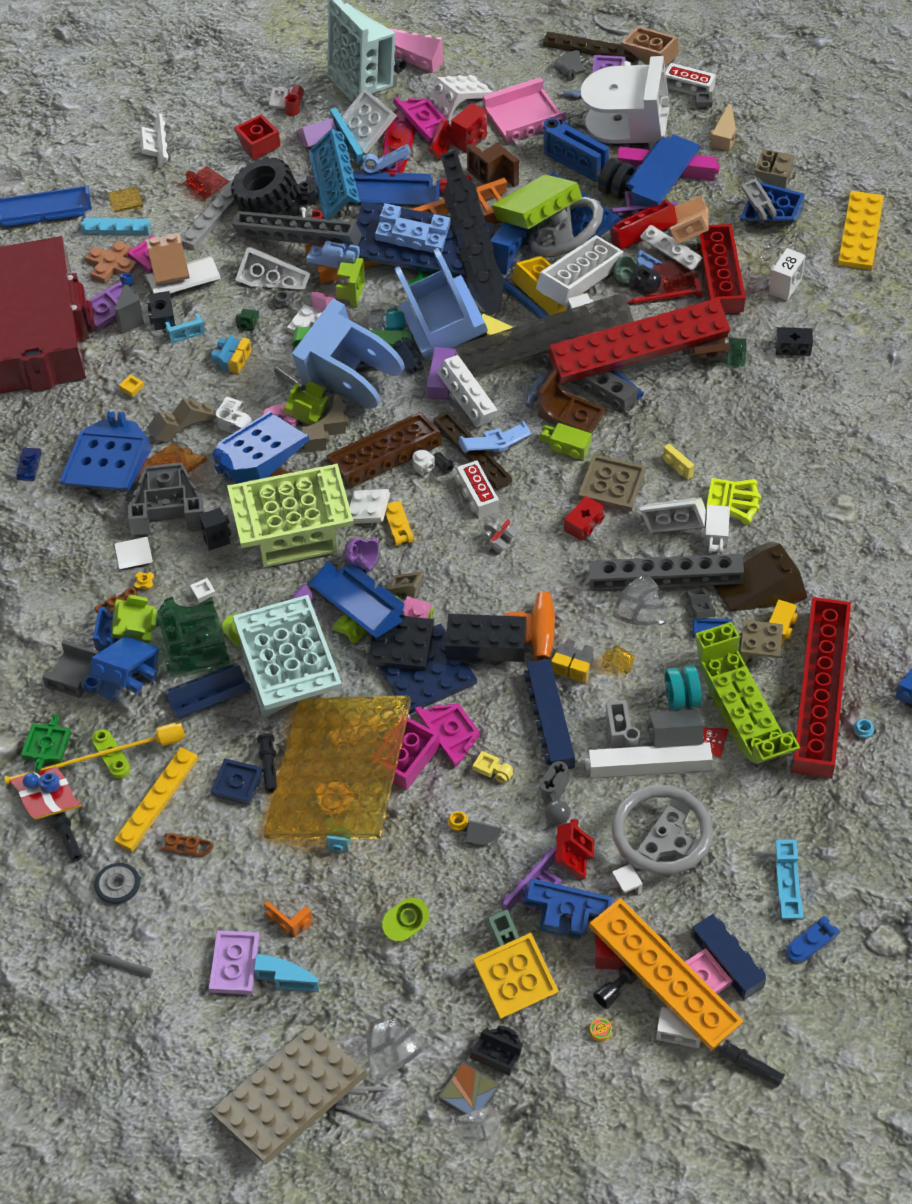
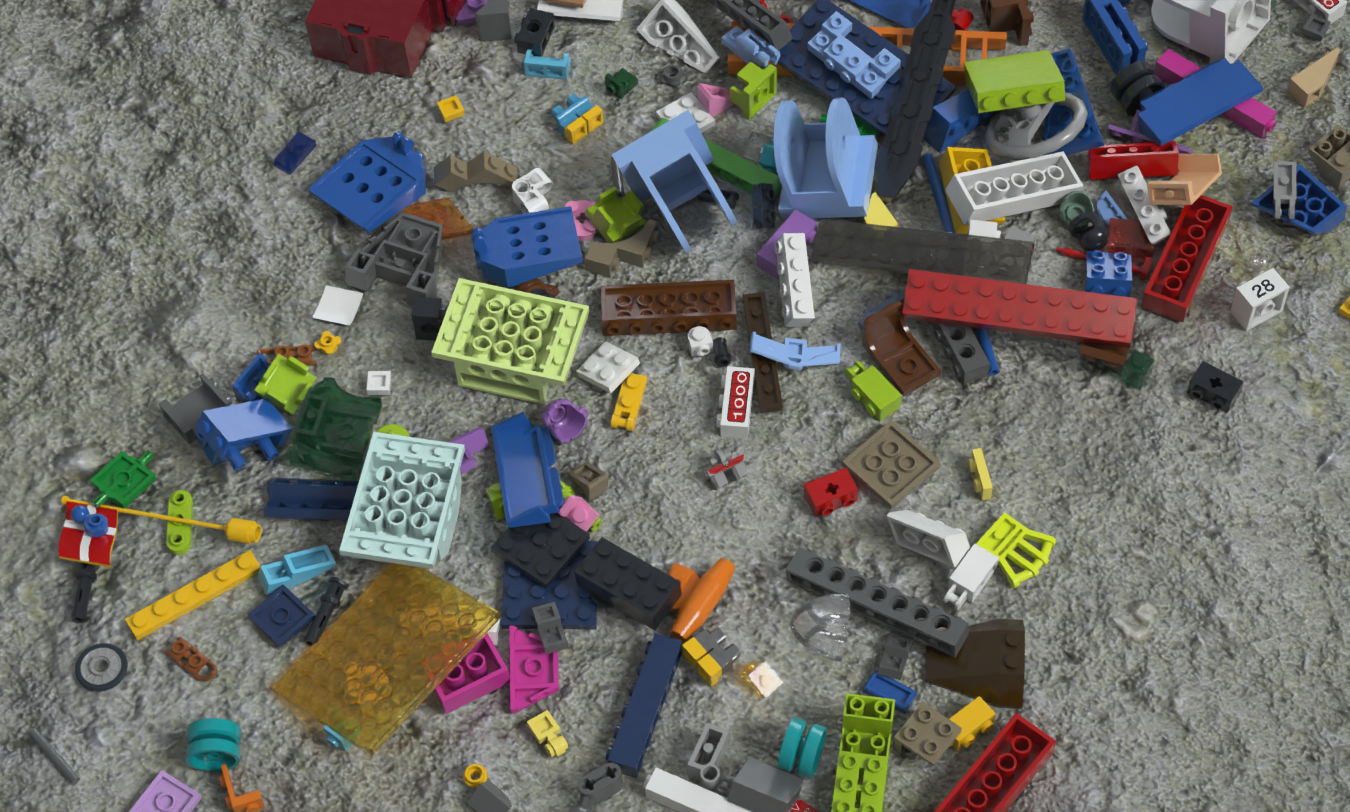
camera: 30 degrees right, 5 degrees up
none -> teal wheel [185,718,241,772]
none -> medium azure slope [258,545,336,595]
none -> dark grey slope [532,602,569,654]
none -> blue bracket [1084,251,1132,297]

